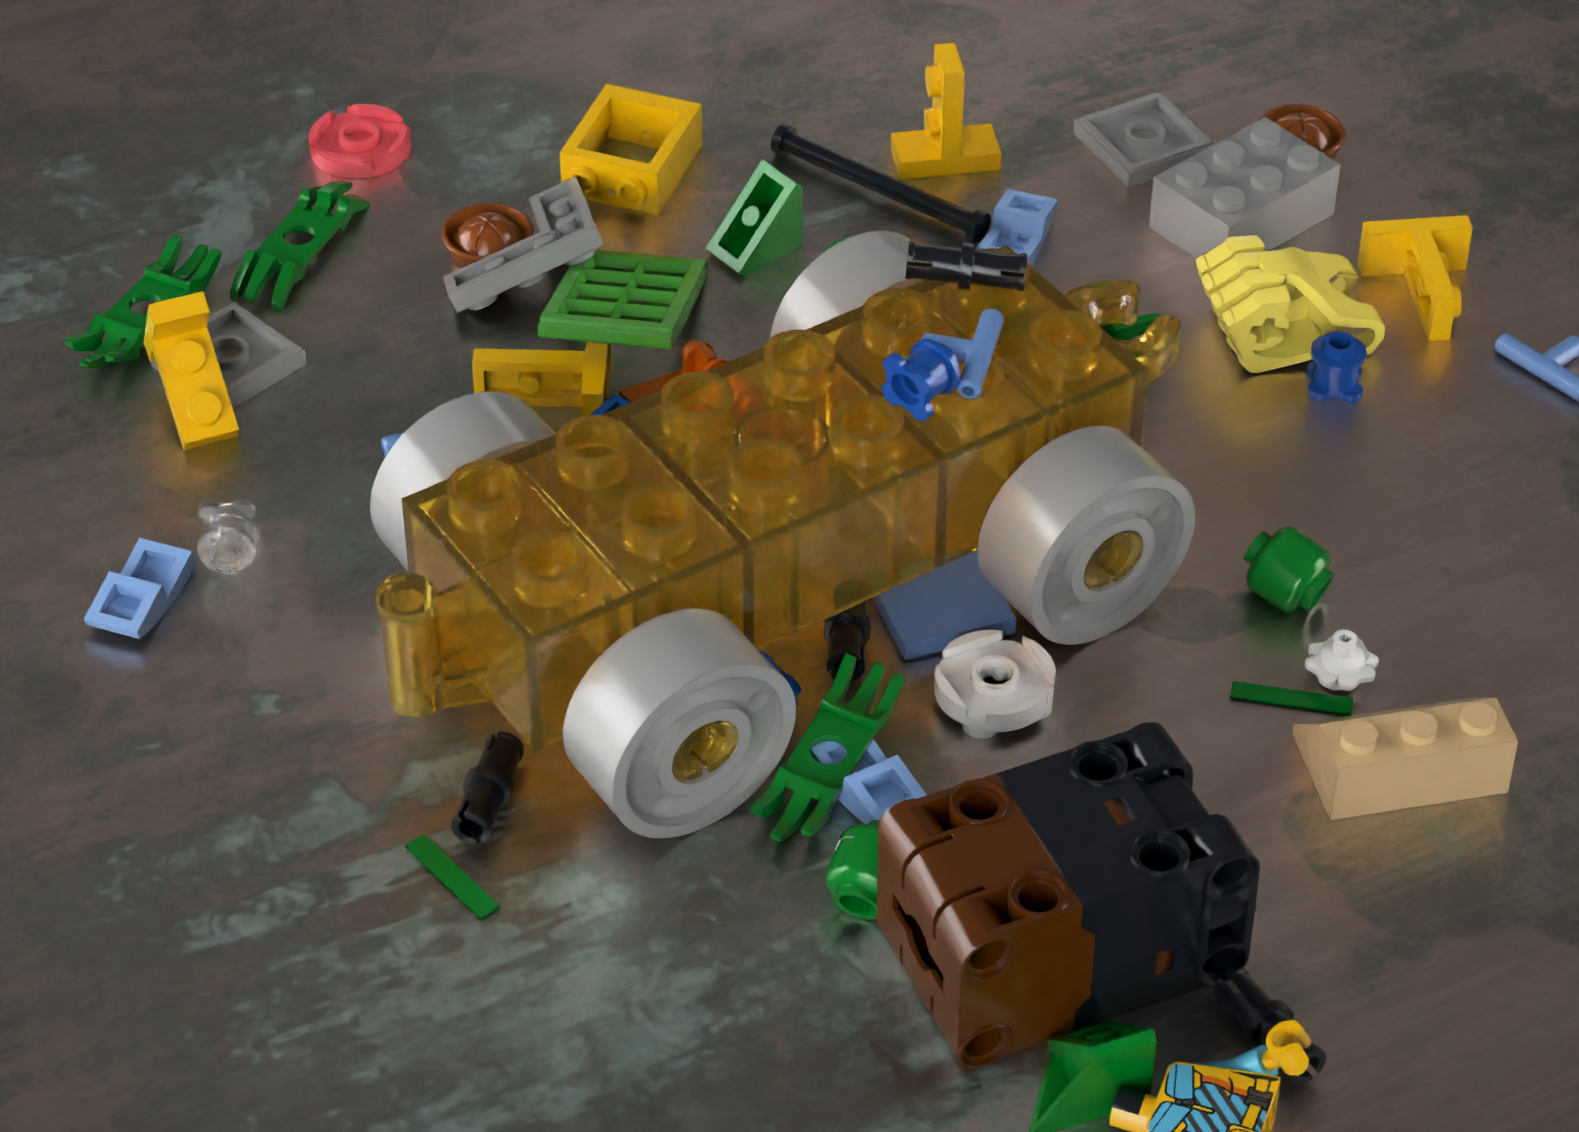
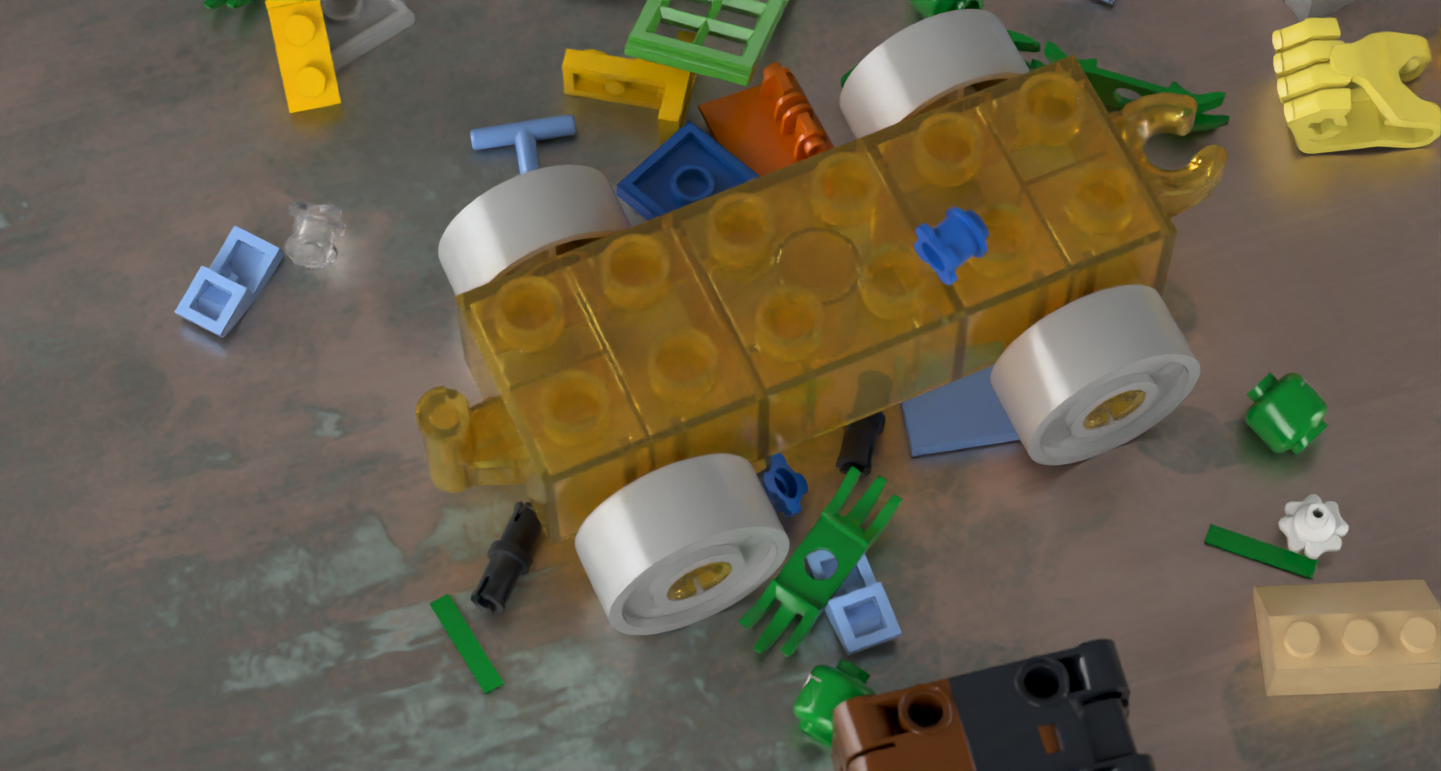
camera: 10 degrees right, 20 degrees up
black pin [905,241,1027,291] -> none
medium blue piece [921,309,1004,399] -> none
white plate [934,629,1056,739] -> none
blue brick [1307,331,1367,403] -> none

